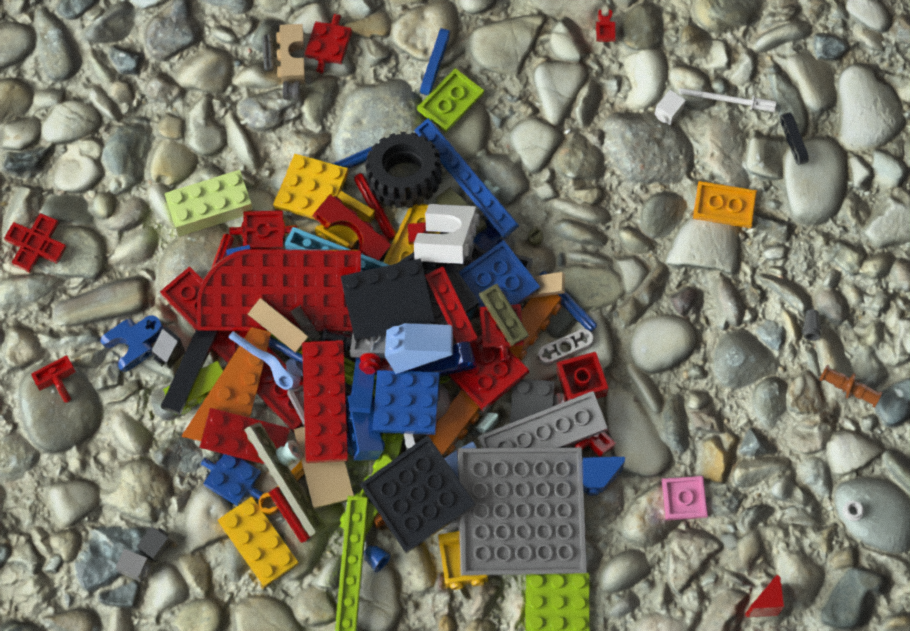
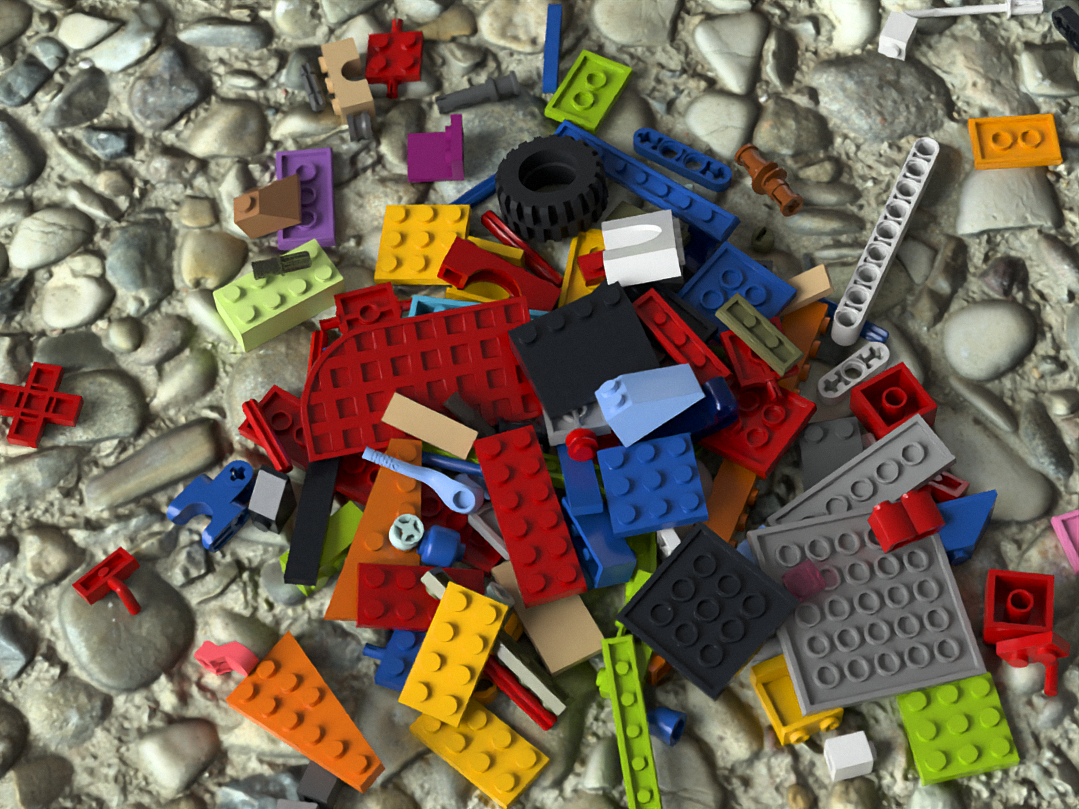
camera: 10 degrees left, 10 degrees down
light aqua slope [474,412,498,434] -> none
none -> coral piece [194,640,259,677]
none -> orange wing [225,631,385,794]
none -> medium nougat slope [234,173,302,240]
none -> red axle [242,399,293,474]
none -> clear smoke axle [251,251,312,280]
none -> medium lavender tile [276,147,336,250]
none -> light aqua wheel [389,514,424,551]
none -> yellow plate [398,581,510,728]
none -> magenta bracket [407,114,465,182]
none -> blue head [417,525,466,568]
none -> dark grey pin [435,70,521,114]
none -> blue beam [633,128,732,192]
none -> dark orange piece [734,143,804,217]
none -> clear pink tile [781,559,828,604]
none -> white brick [824,731,877,782]
none -> white beam [831,137,940,346]
none -> red brick [867,490,946,553]
none -> red brick [982,569,1054,645]
none -> red plate [996,631,1070,696]

